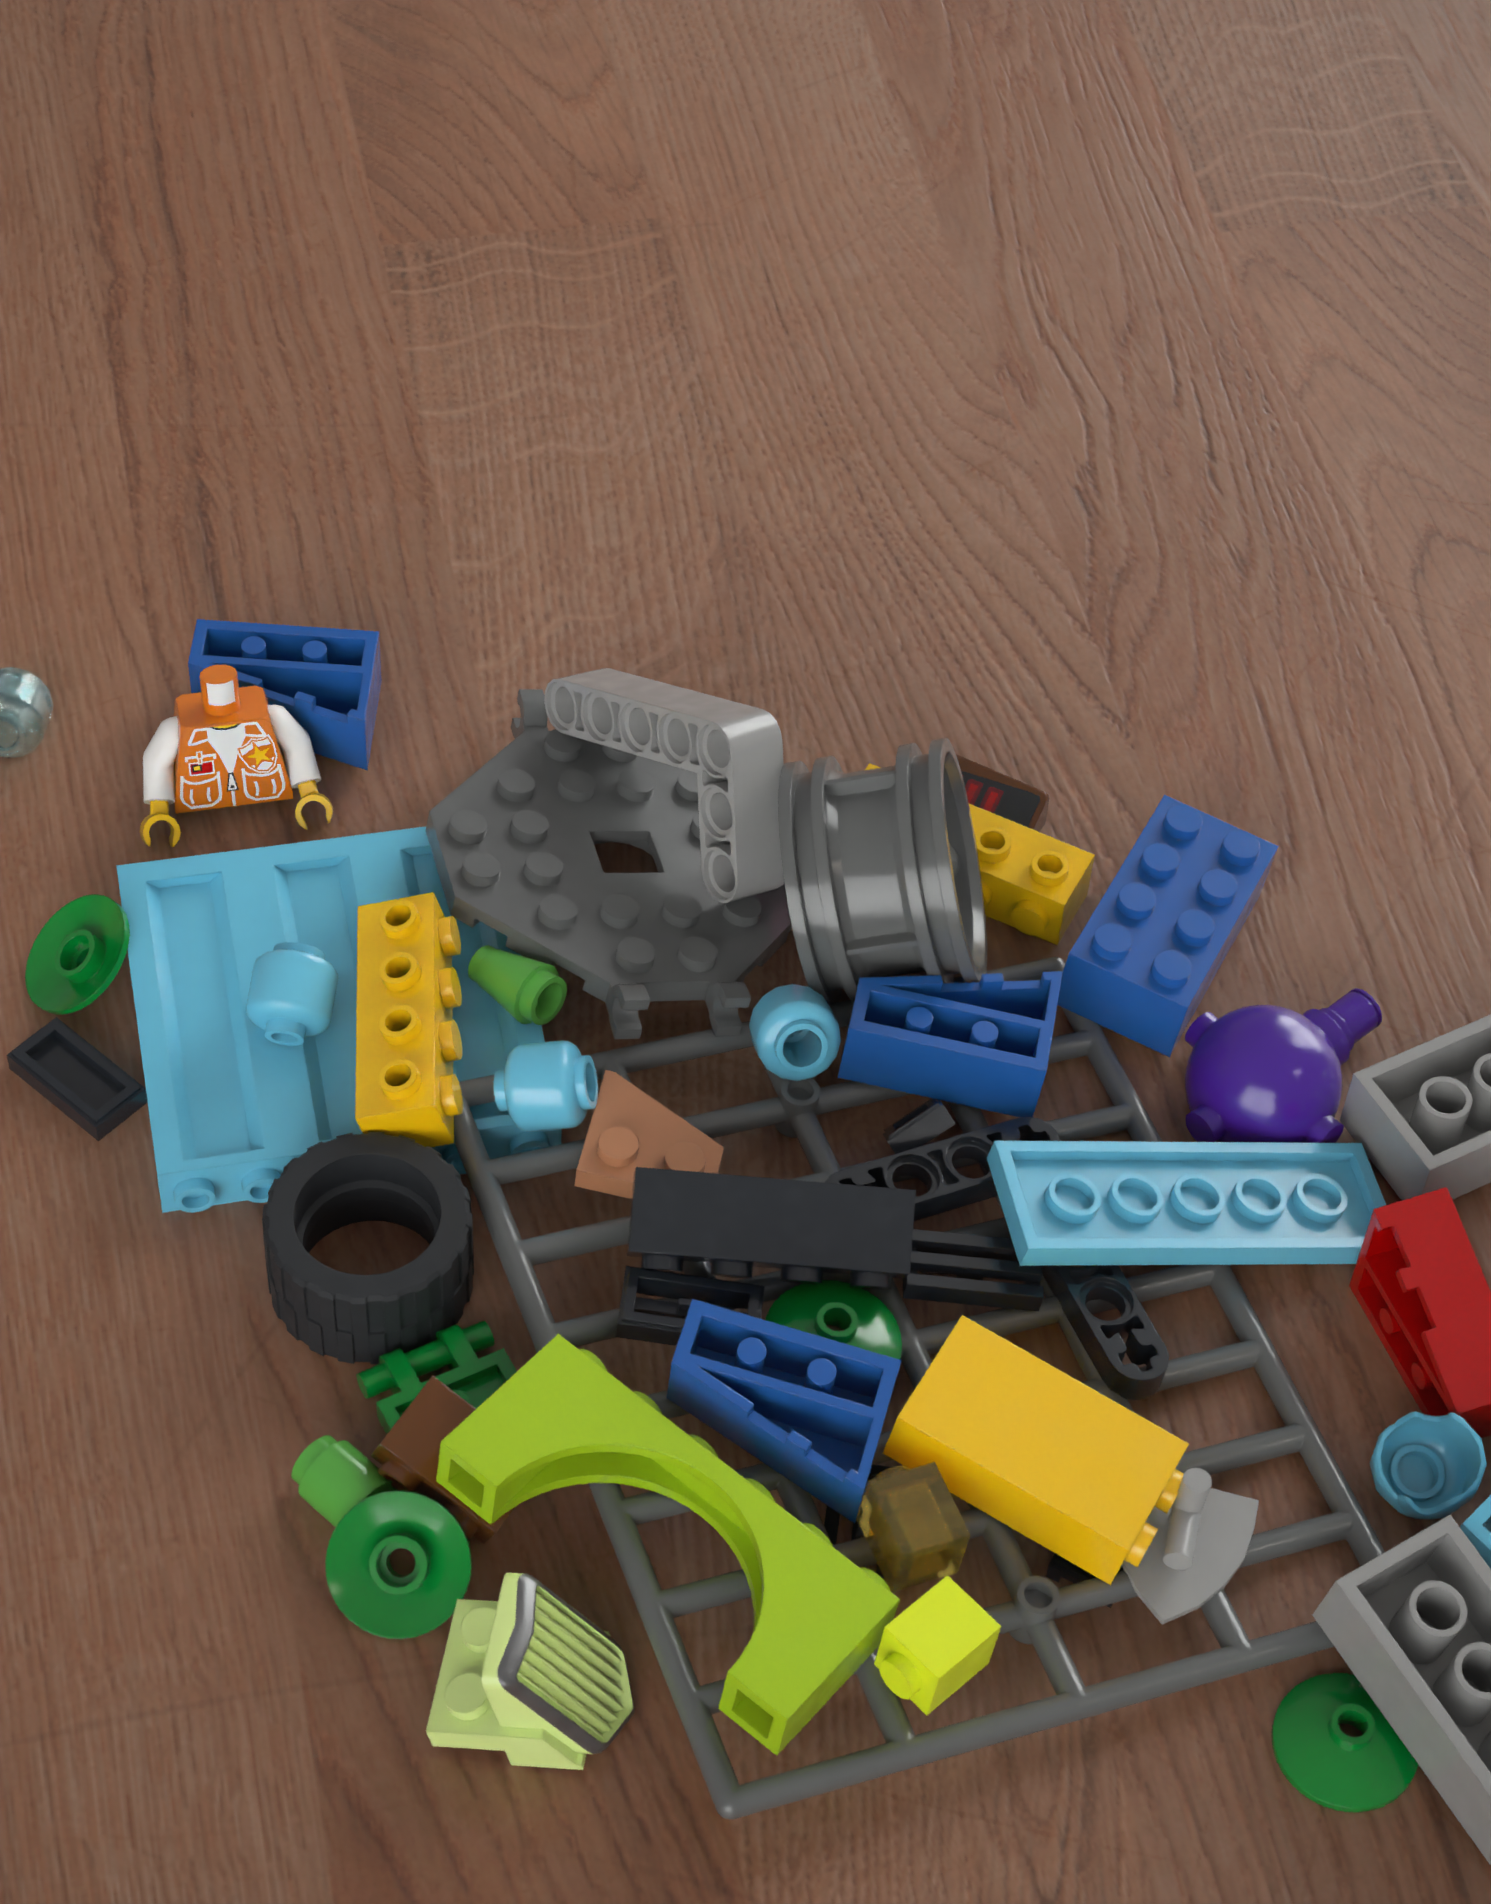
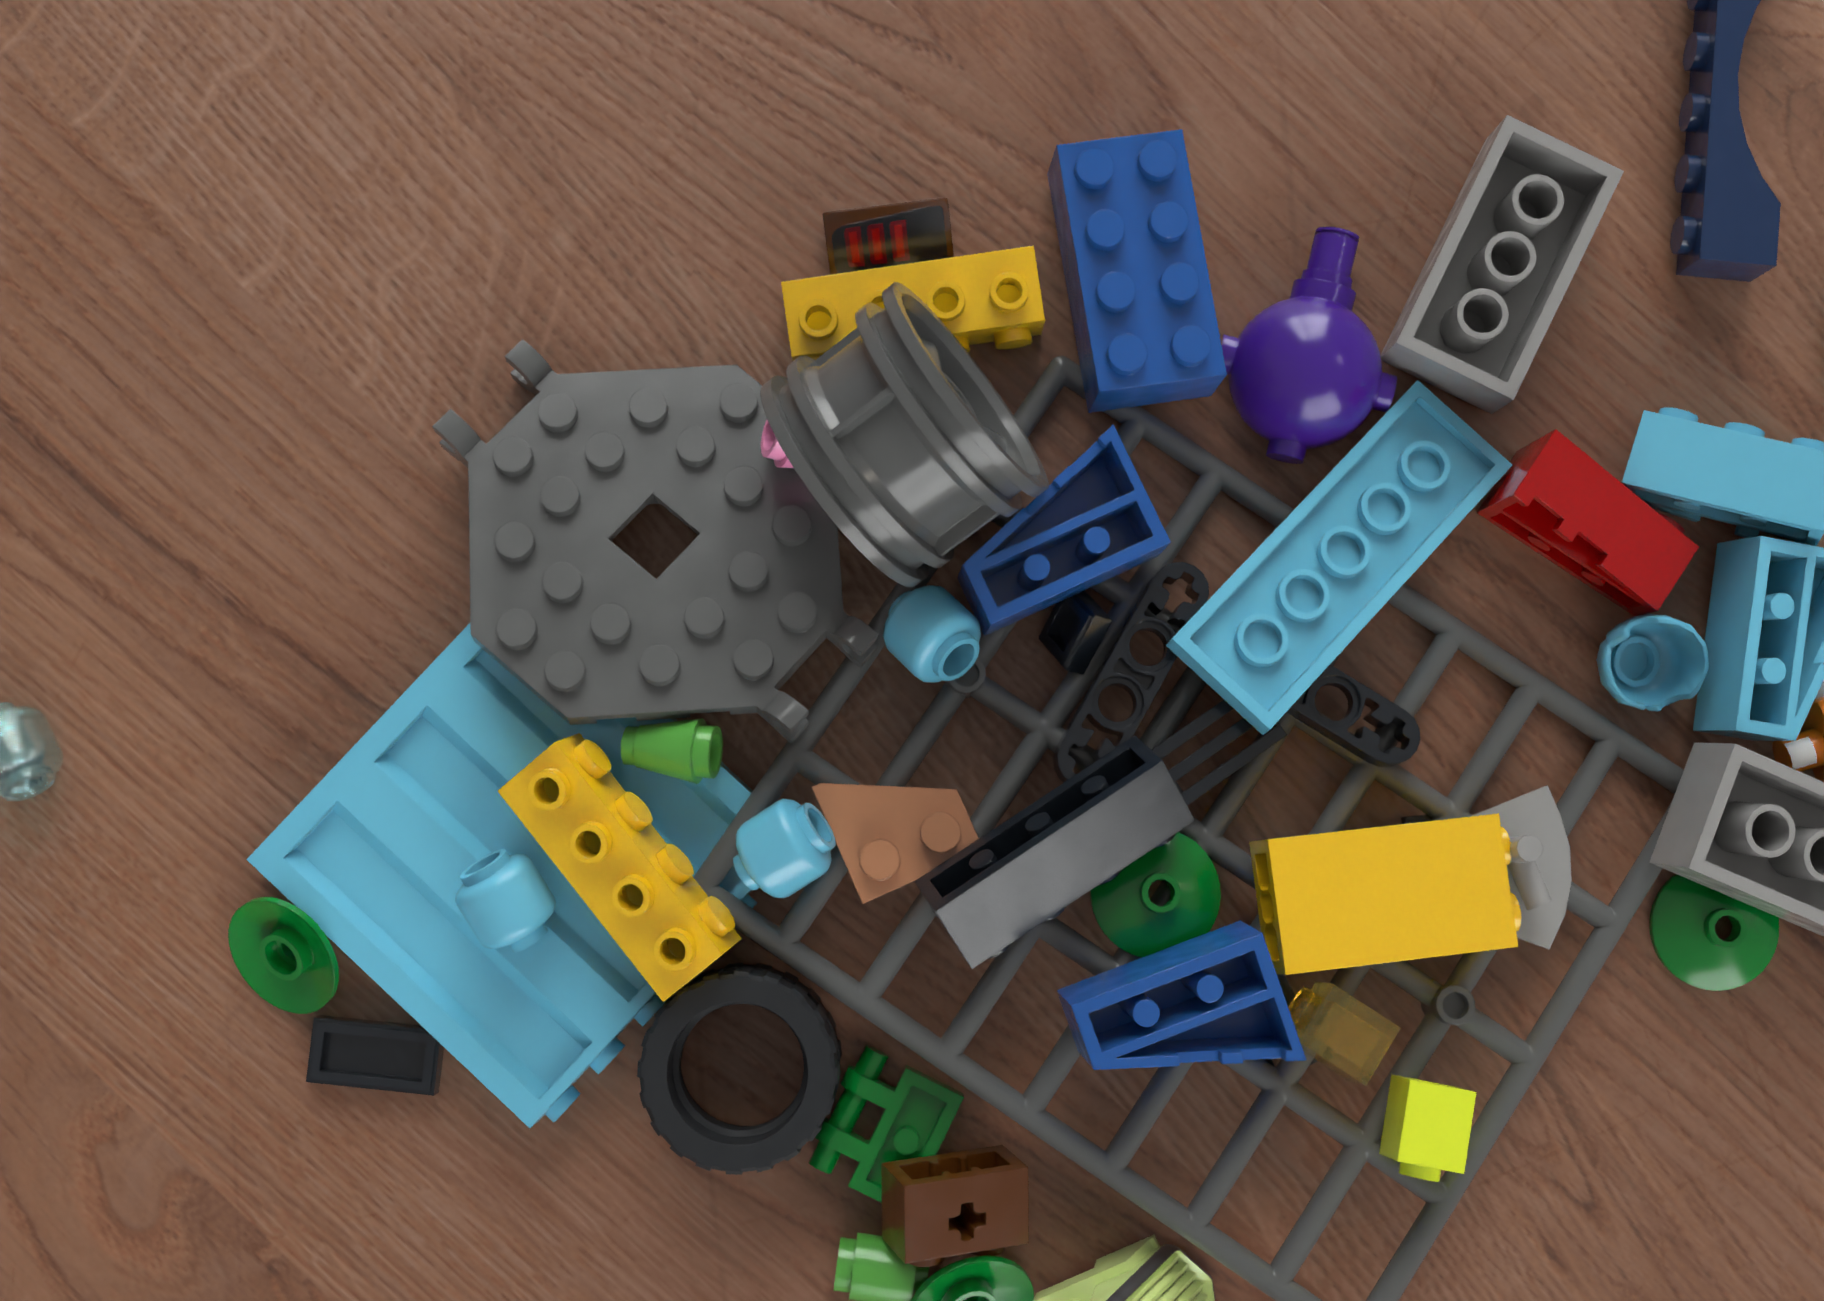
camera: 30 degrees left, 35 degrees up
torso [139,665,333,847] -> none
blue wedge [188,619,382,771] -> none
lime arch [436,1334,900,1756] -> none
light grey beam [544,668,784,903] -> none
black tile [616,1266,765,1346] -> none

